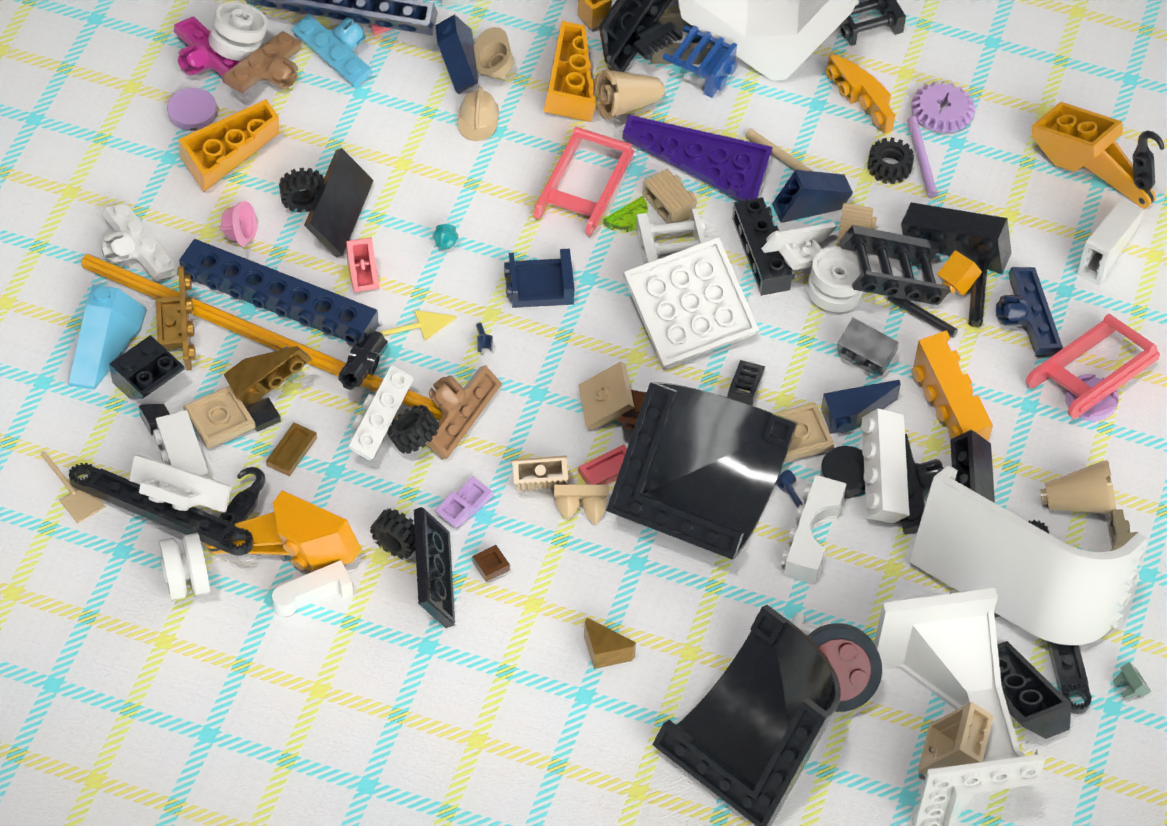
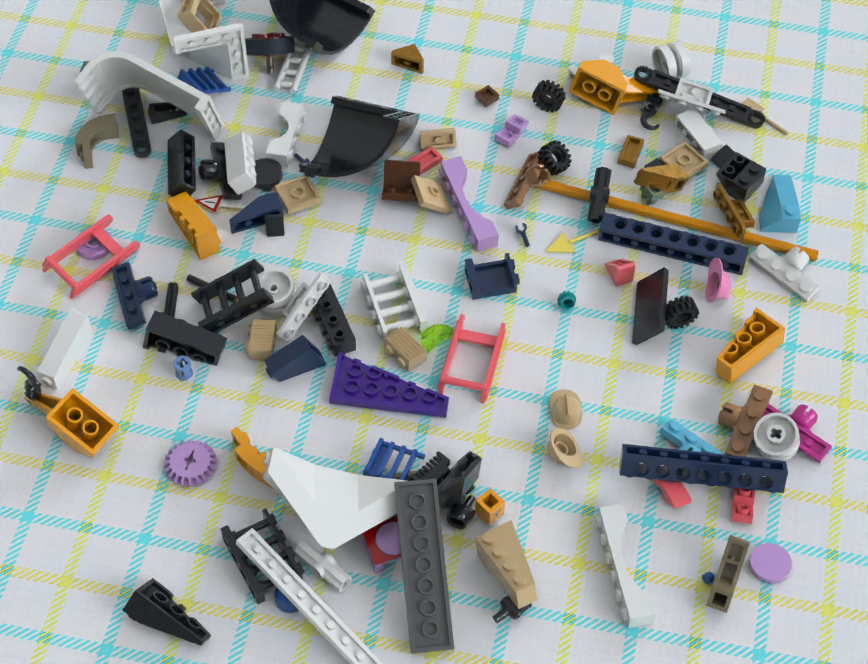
camera: 175 degrees right, 0 degrees up
lavender tile [167,88,217,130] -> none
white bracket [348,365,413,460] -> none
black tile [414,507,455,628] -> none
dark blue slope [435,14,478,94] -> none
tan brick [512,455,569,492] -> none
light orange wedge [543,21,596,122] -> none
tan cone [594,70,665,119] -> none
white plate [623,237,759,368] -> none
black slope [727,360,765,406] -> none
tan bar [746,129,813,171] -> none
brick [837,317,899,376] -> none
black tyre [867,137,914,184] -> none
lavender bar [907,116,938,198] -> none
light orange brick [936,250,982,296] -> none
black wedge [997,641,1071,739] -> none
tan cone [1040,460,1116,514] -> none
none -> medium blue bush [173,356,193,381]
none -> white piece [195,195,245,214]
none -> black slope [265,214,285,237]
none -> lavender arch [438,156,499,252]

